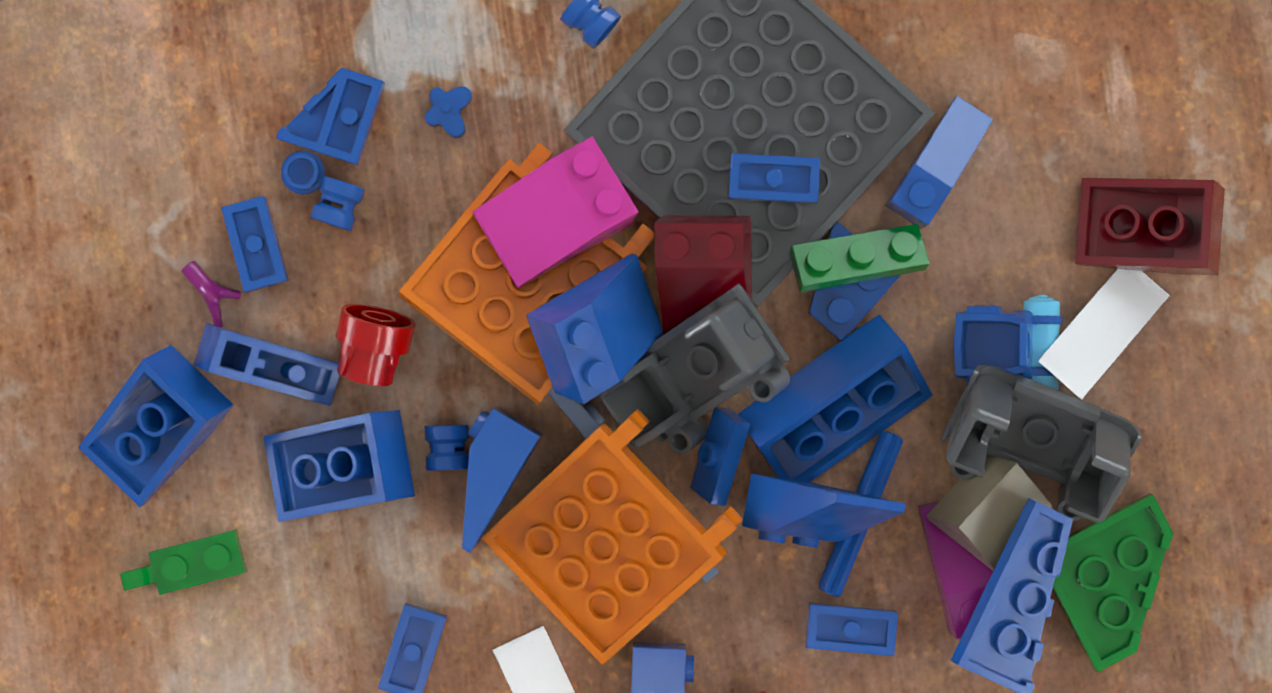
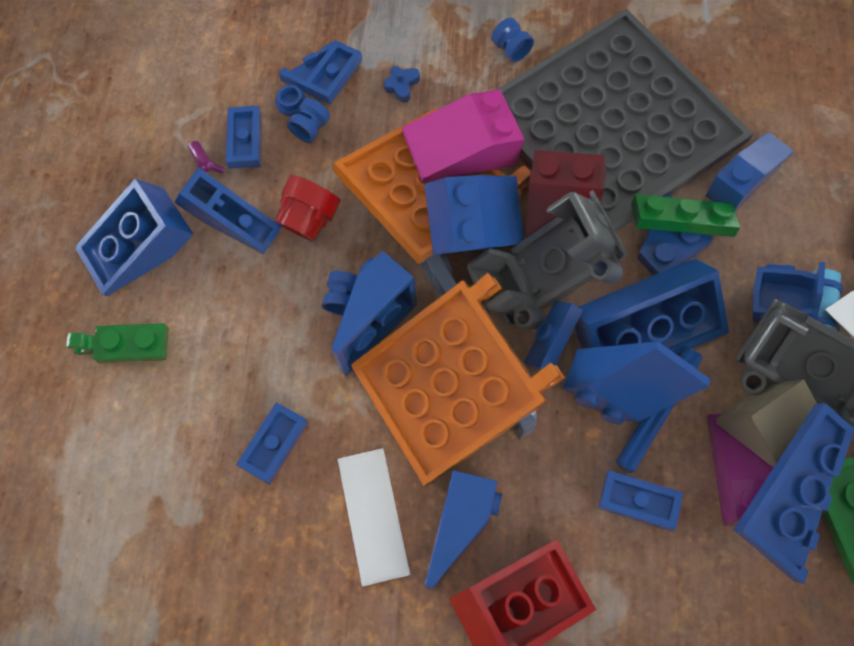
camera: 20 degrees right, 20 degrees down
blue slope [263,410,415,522] -> none
blue plate [728,153,820,204] -> none

